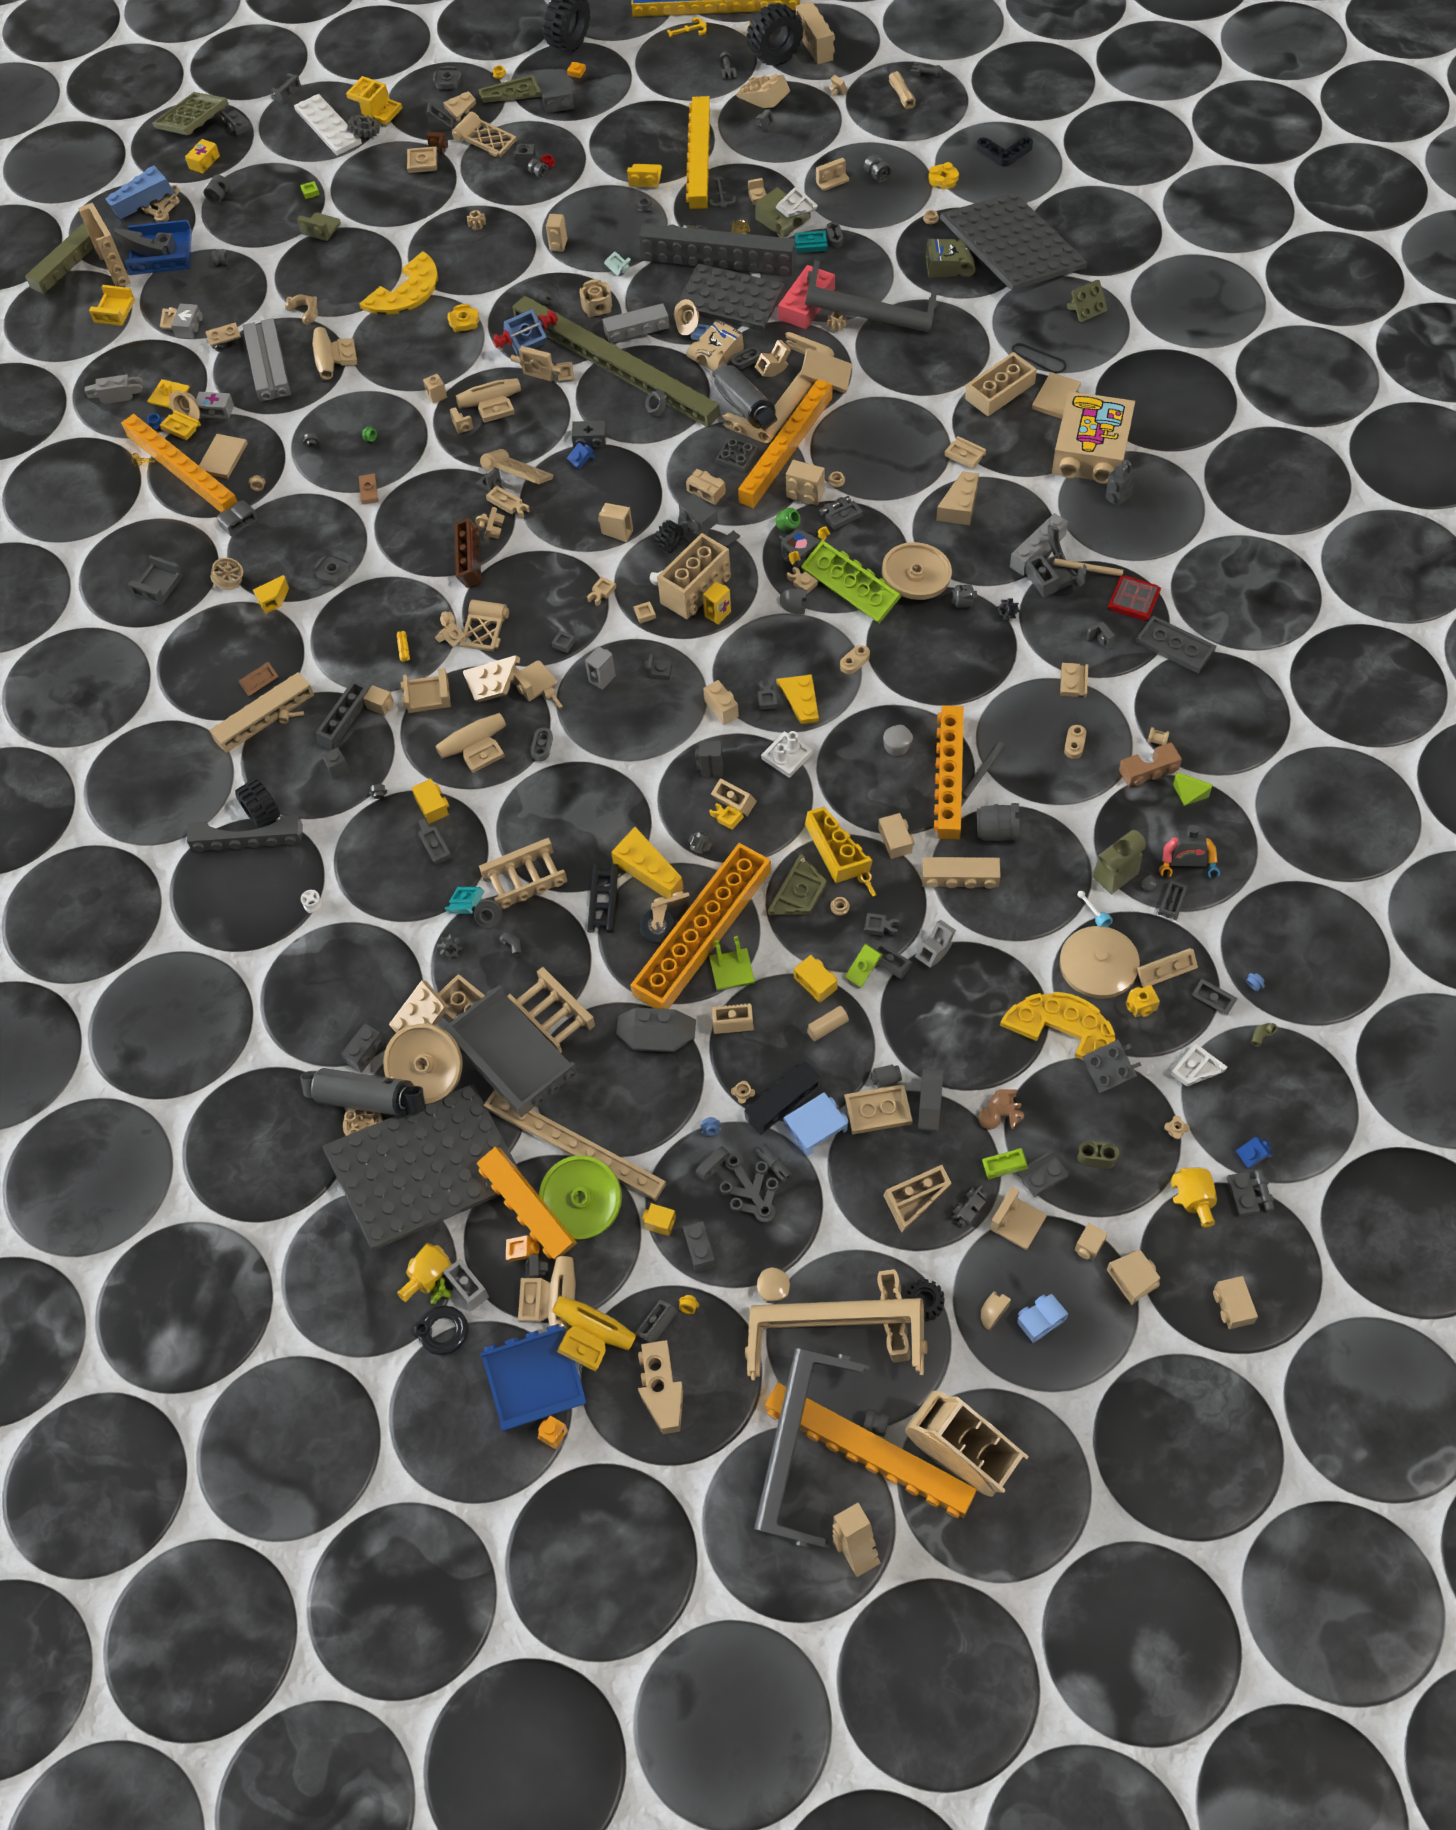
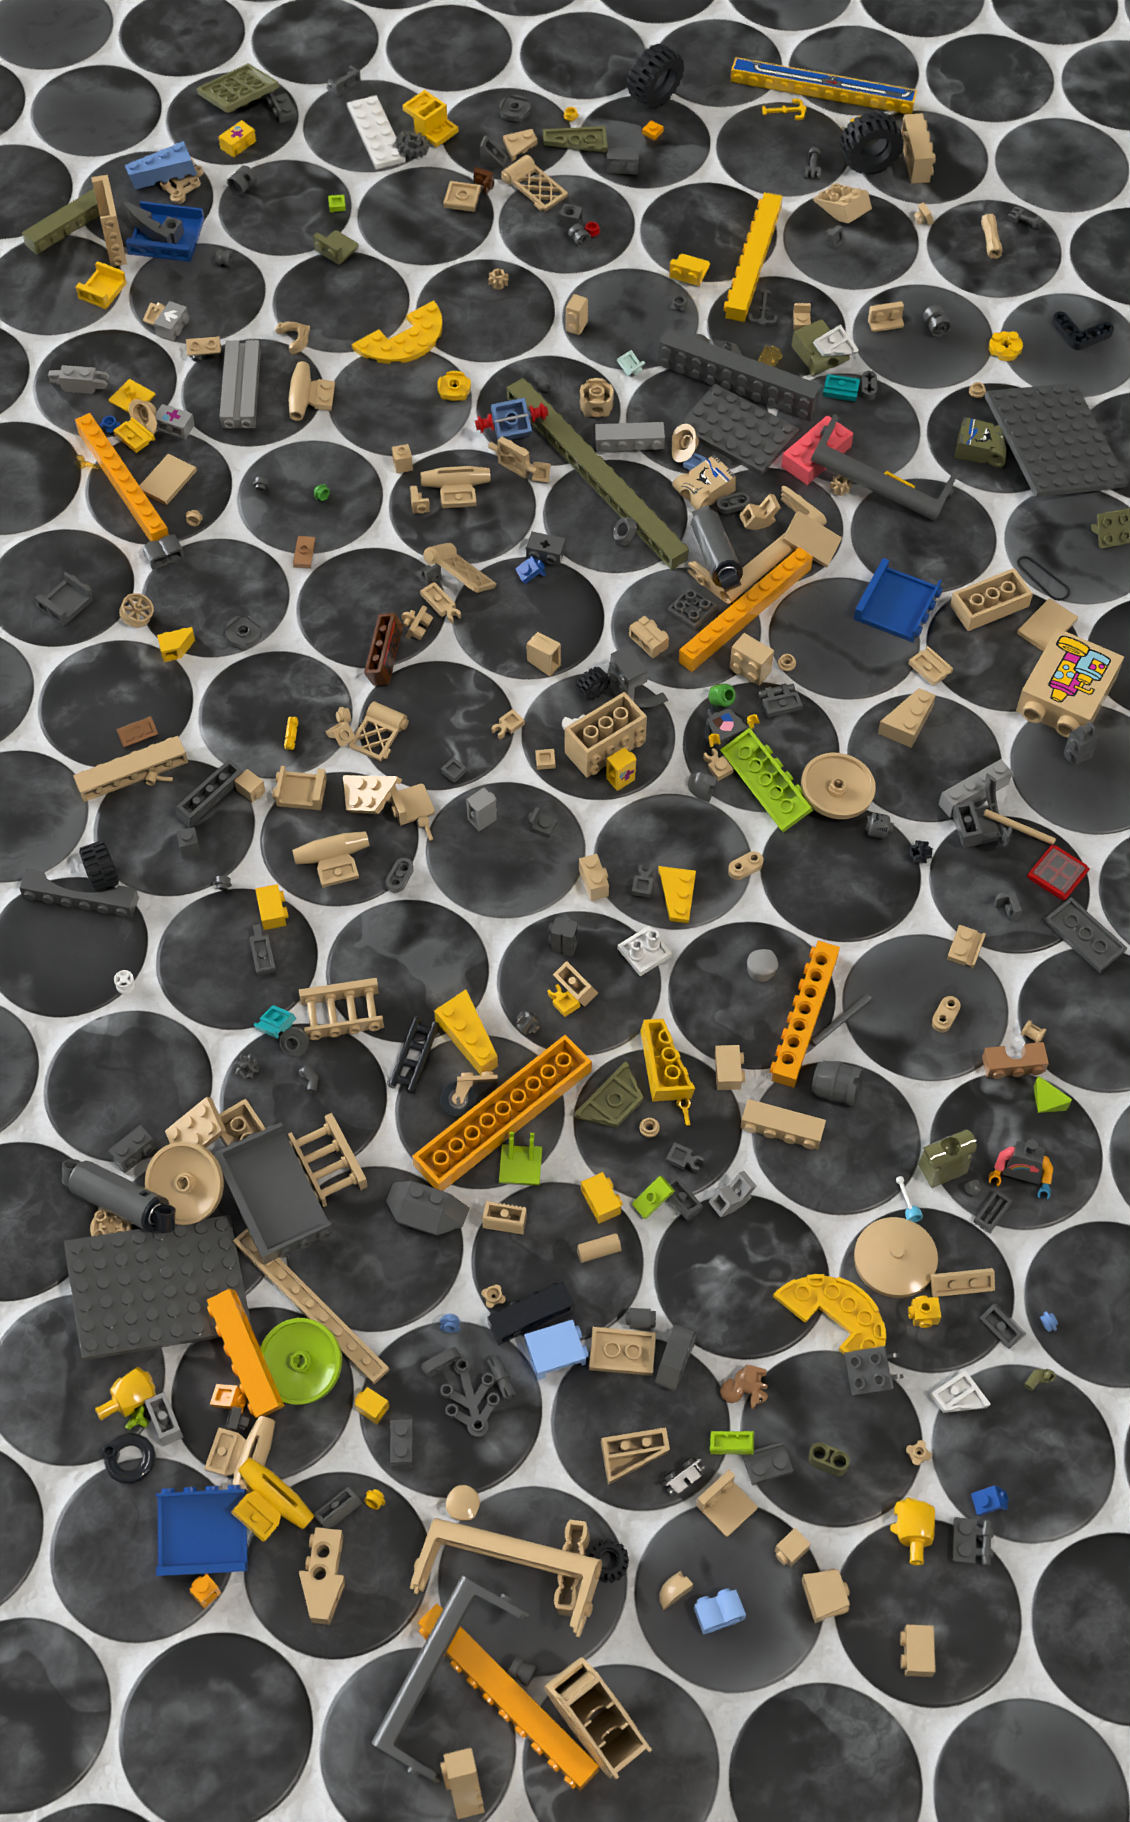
camera: 10 degrees right, 0 degrees up
none -> blue panel [854,558,943,642]

